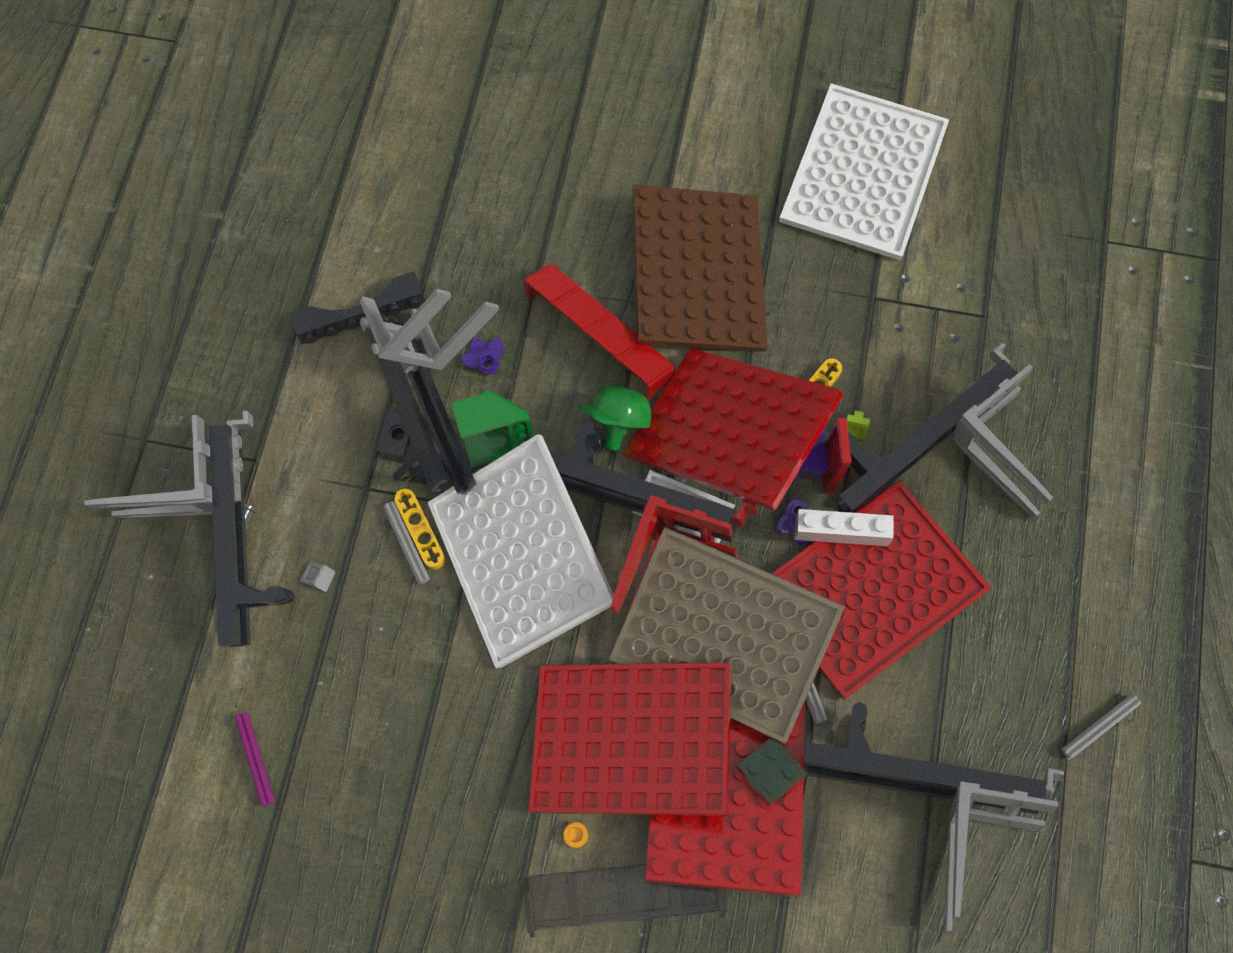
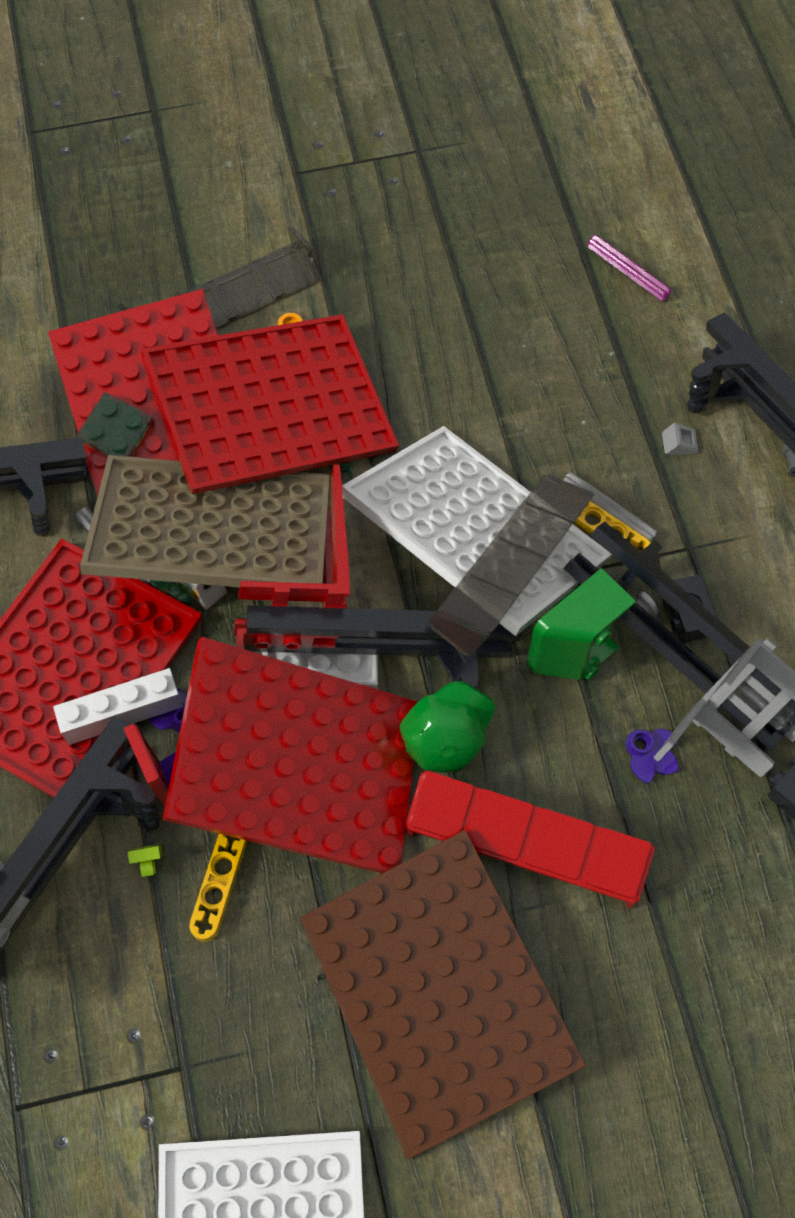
camera: 155 degrees right, 5 degrees down
none -> clear smoke piece [428,475,595,656]

